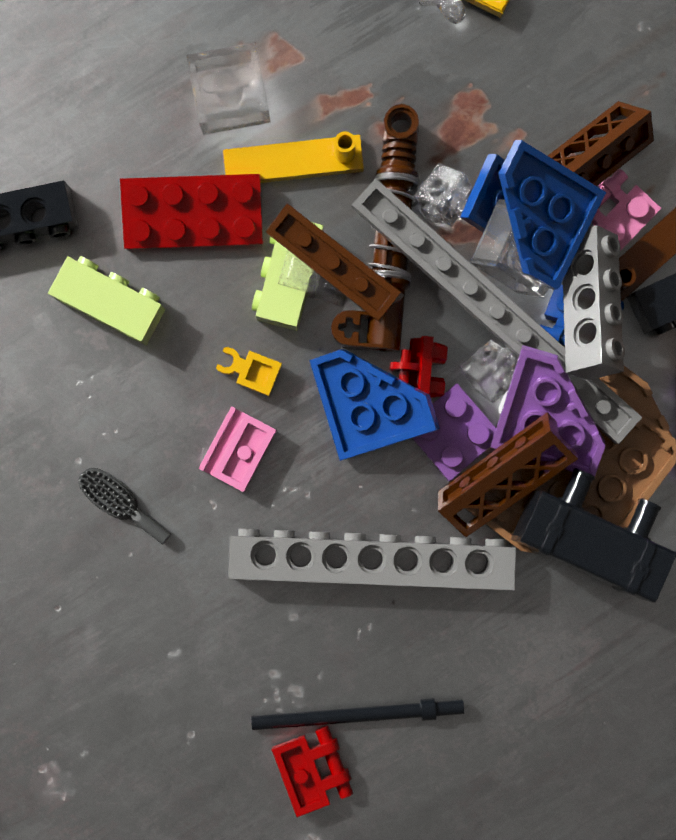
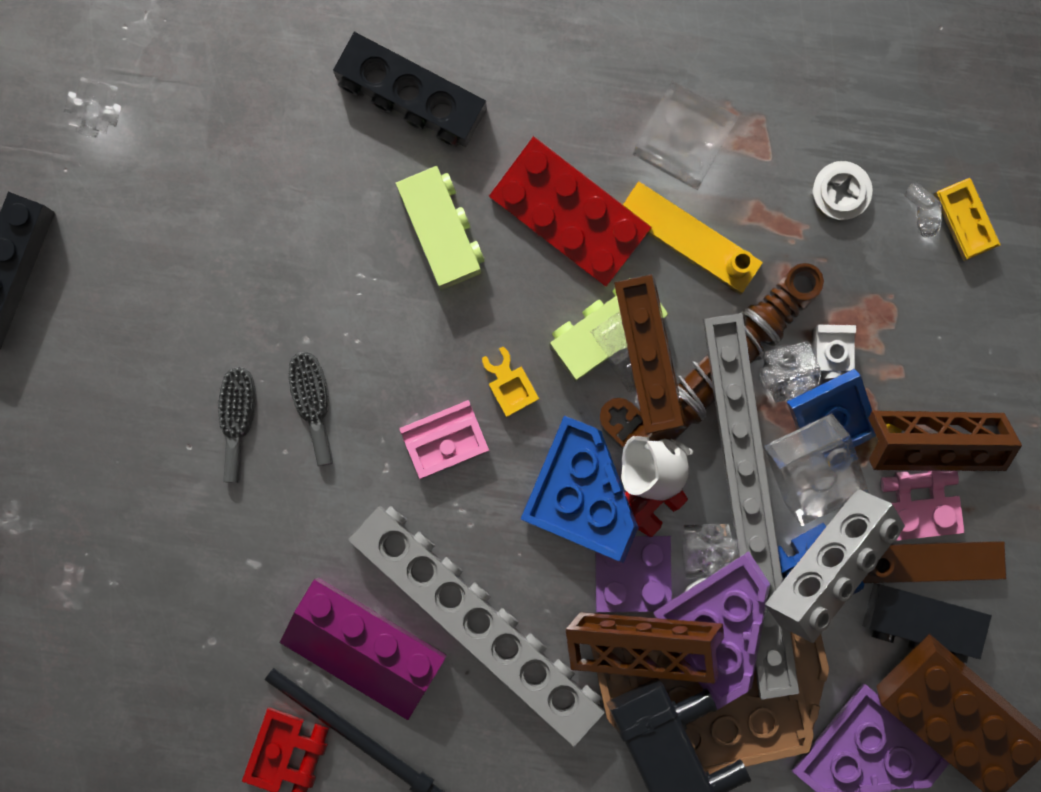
camera: 40 degrees right, 0 degrees up
blue plate [498,140,606,290] -> none
none -> dark grey piece [218,367,256,483]
none -> magenta slope [279,578,447,720]
none -> white helmet [621,436,693,500]
none -> white gear [812,161,873,221]
none -> white brick [812,325,856,380]

